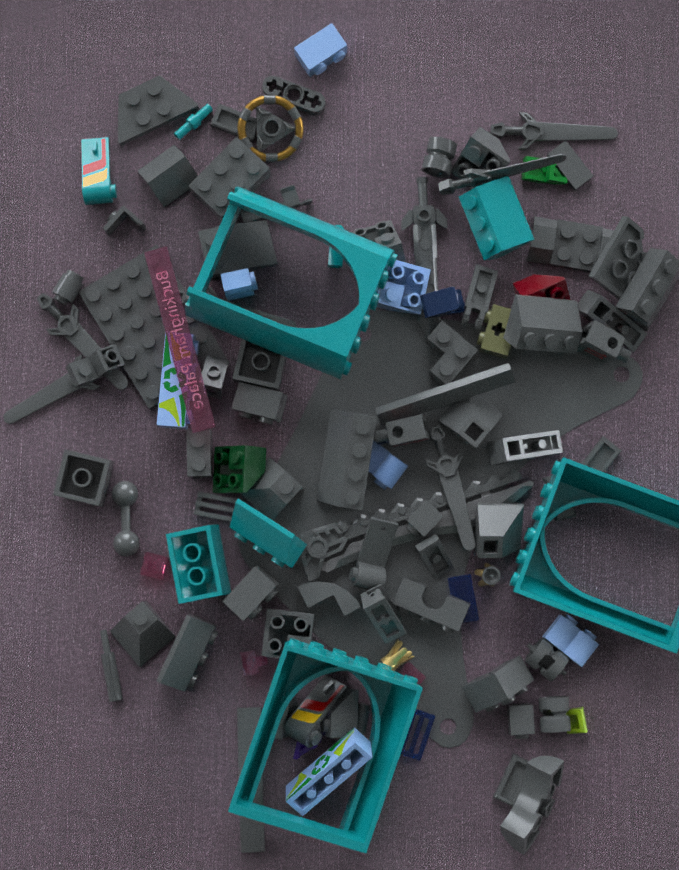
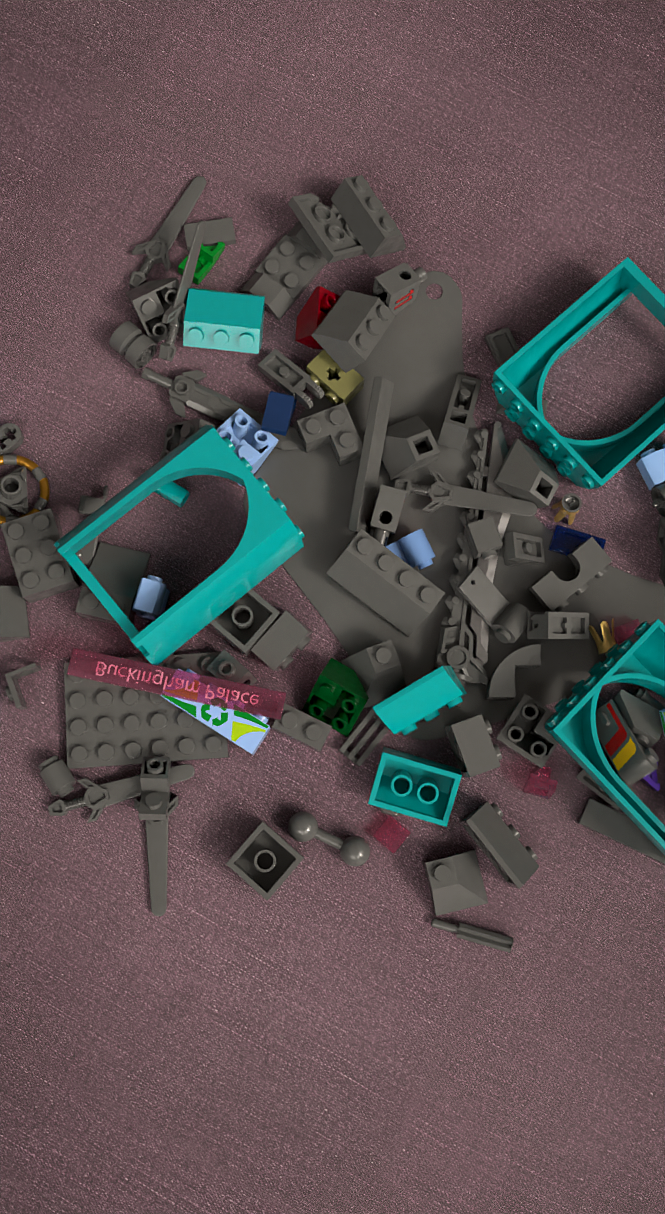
camera: 70 degrees left, 5 degrees down
dark grey slope [578,290,648,352] -> none

